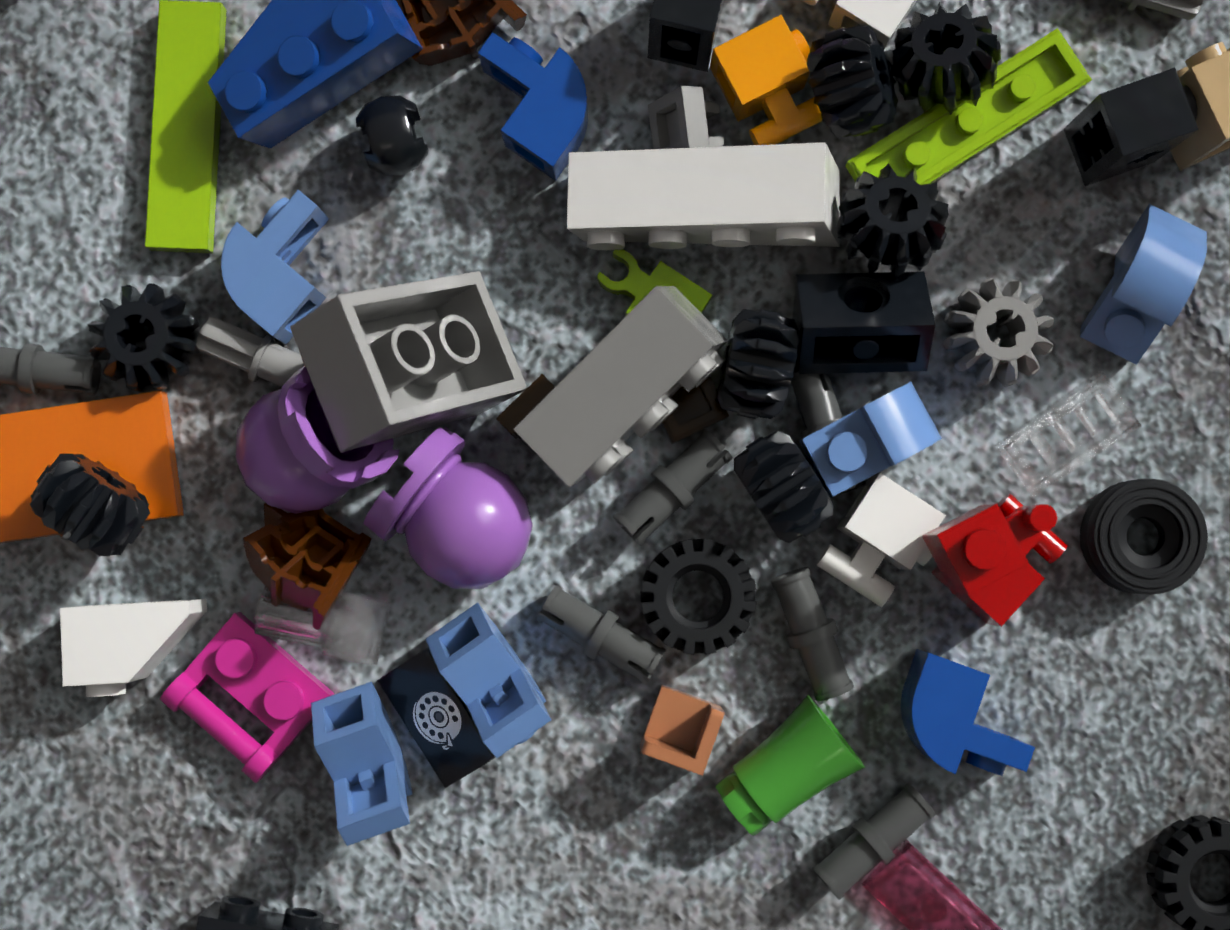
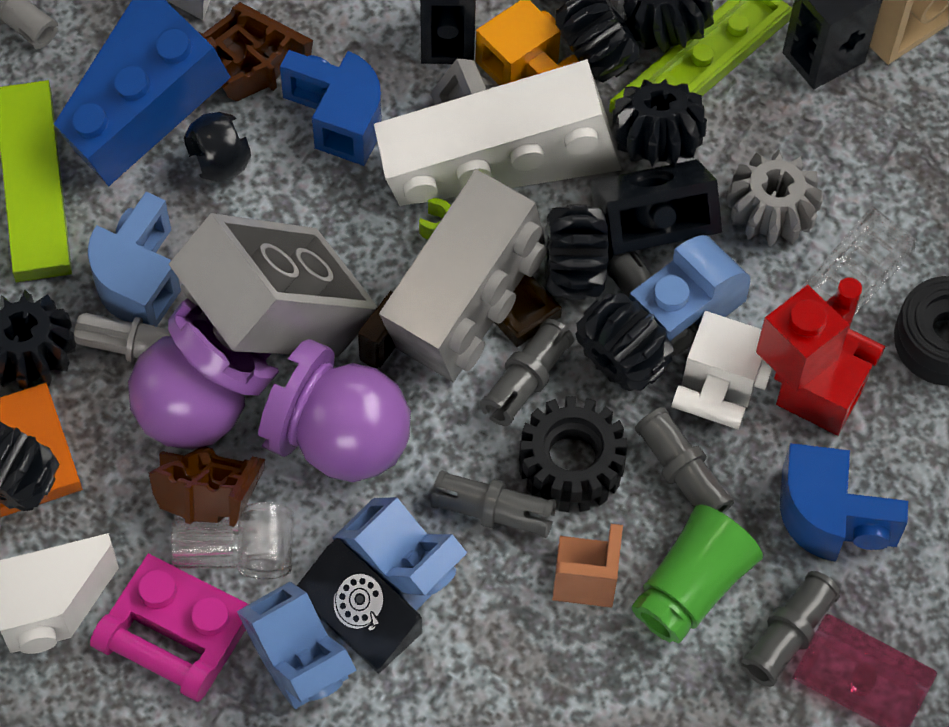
camera: 20 degrees left, 25 degrees down
medium blue brick [1080,204,1207,365] -> none

